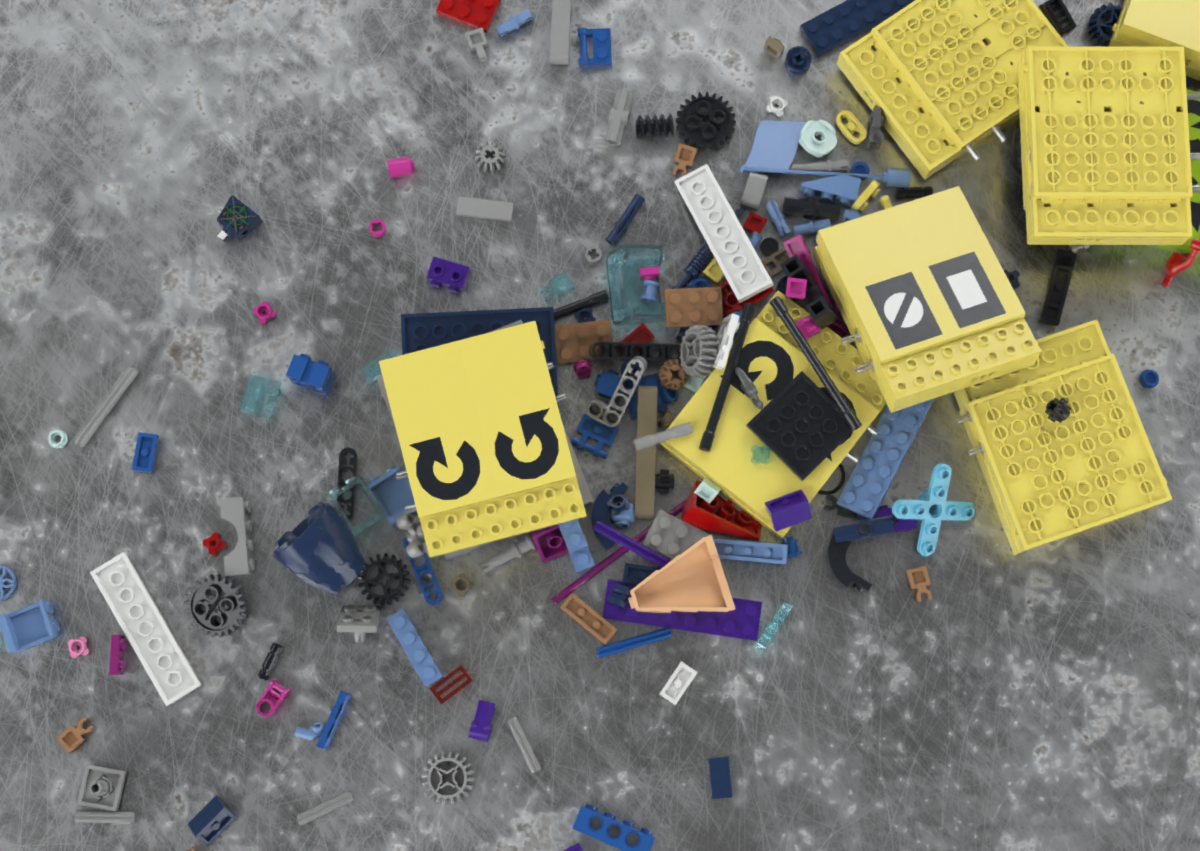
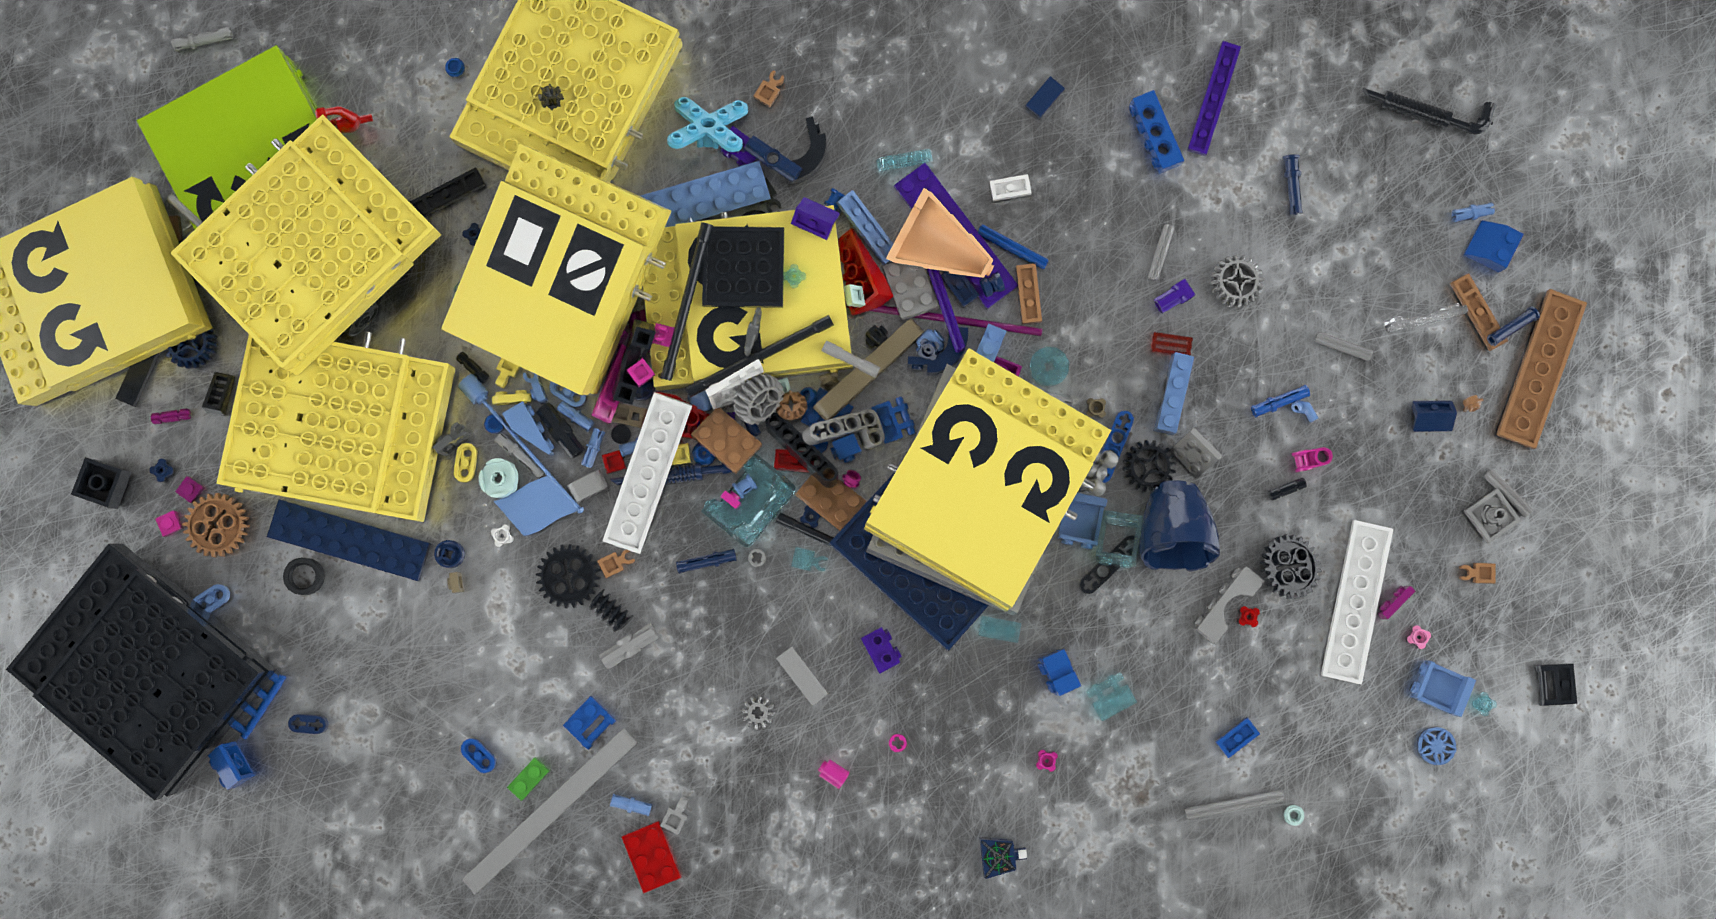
camera: 135 degrees left, 5 degrees up
none -> clear light blue plate [1030,346,1069,386]

